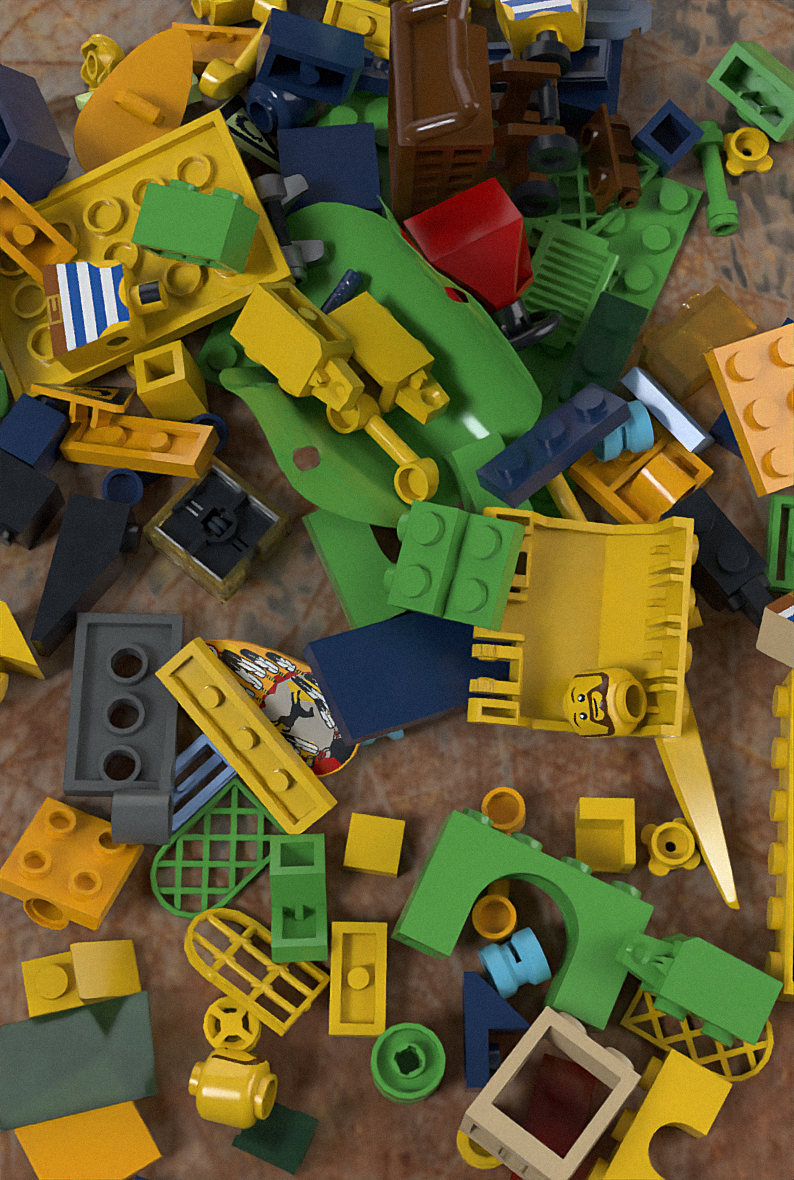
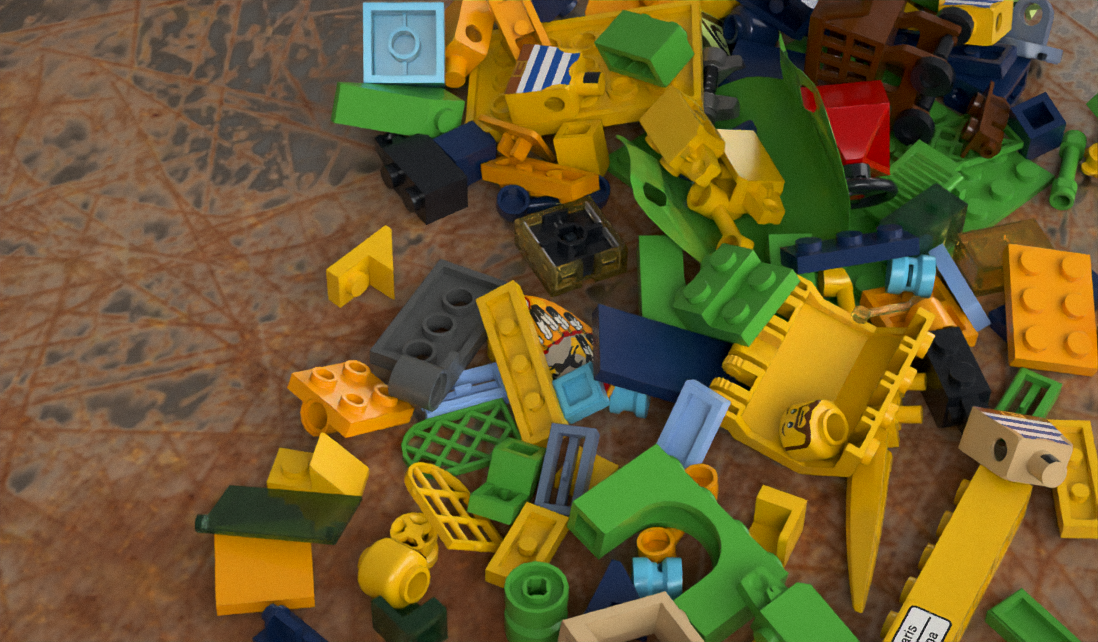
camera: 25 degrees right, 25 degrees down
black slope [30,493,142,657] -> none
yellow plate [640,817,701,877] -> none
none -> sand blue tile [534,423,600,517]
none -> medium azure tile [552,362,611,424]
none -> light blue tile [656,379,731,470]
none -> clear yellow hinge [851,296,924,324]

